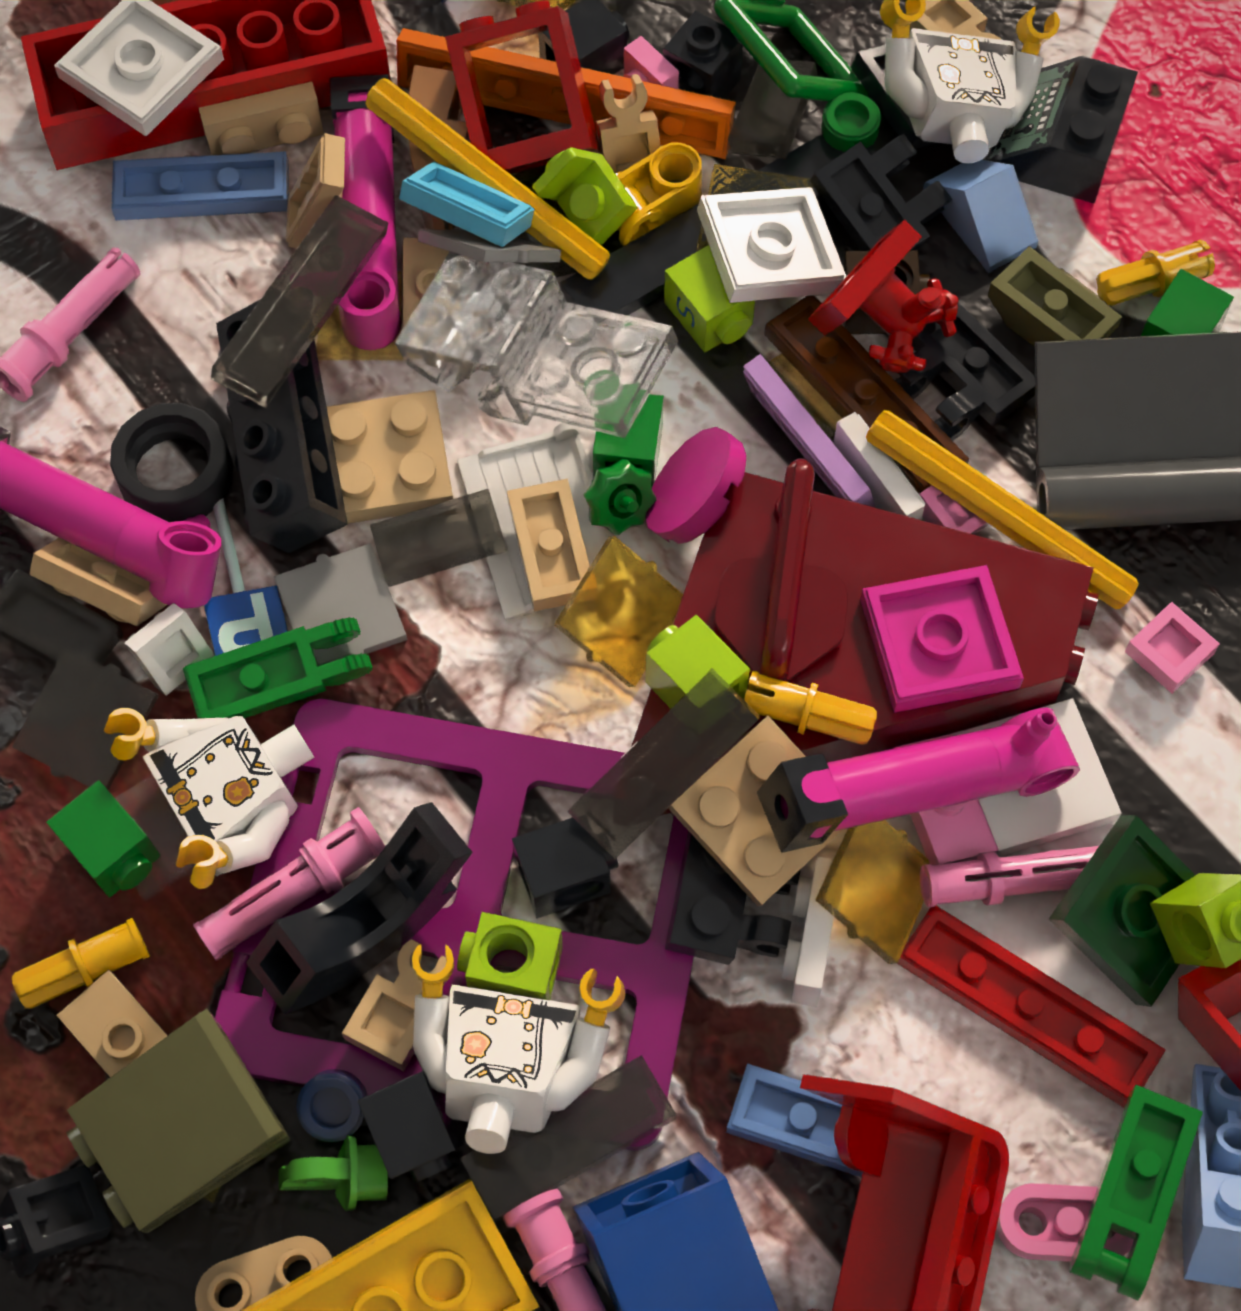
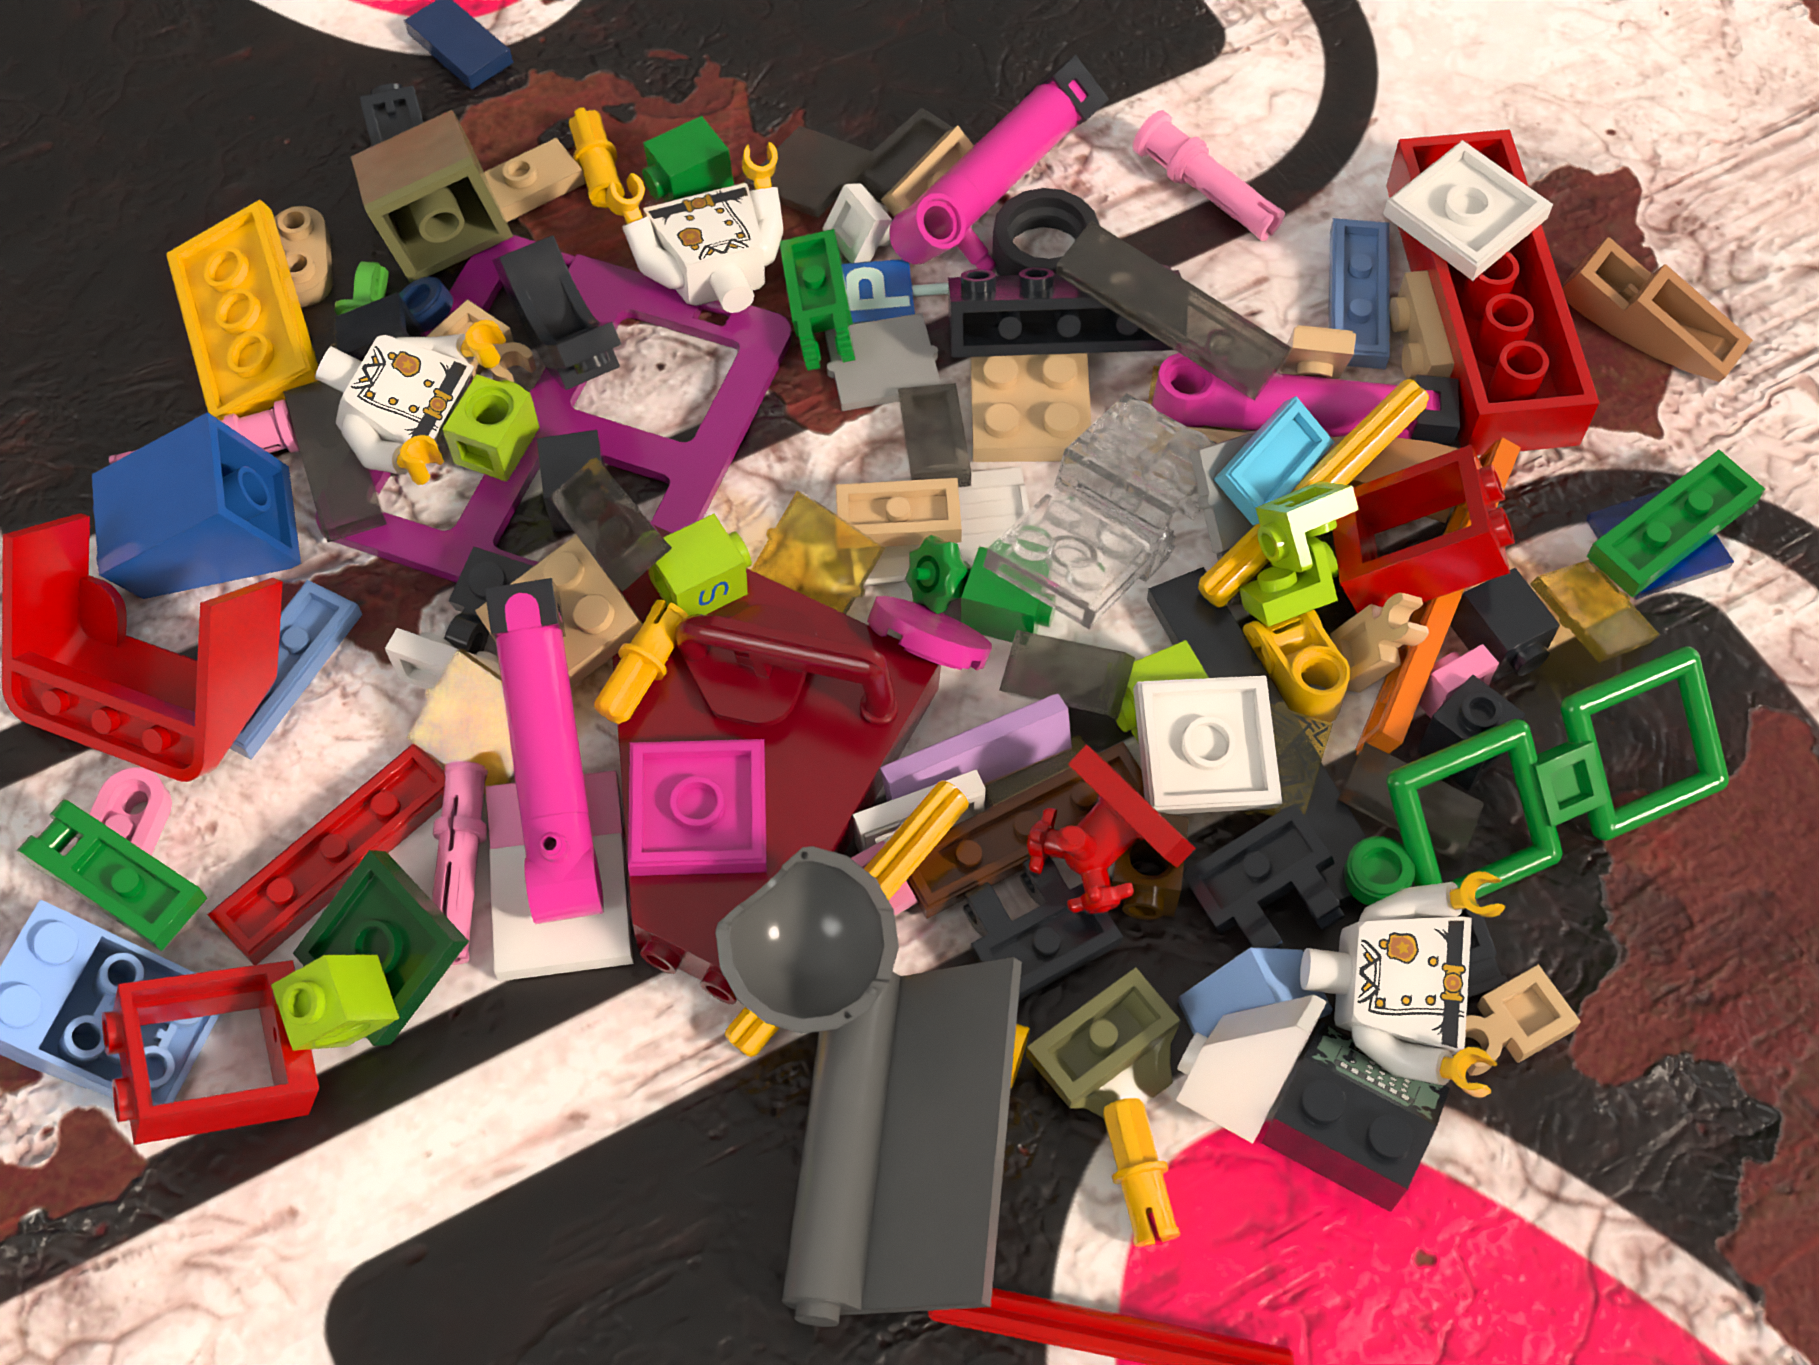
camera: 100 degrees right, 5 degrees down
bright pink pin [193,807,386,961] -> none
bright pink plate [1125,602,1220,694] -> none
green brick [1141,269,1234,336] -> none
none -> dark grey cylinder [716,846,899,1033]
none -> clear smoke tile [999,630,1135,720]
none -> white slope [1176,995,1327,1144]
none -> lime bracket [1255,481,1359,573]

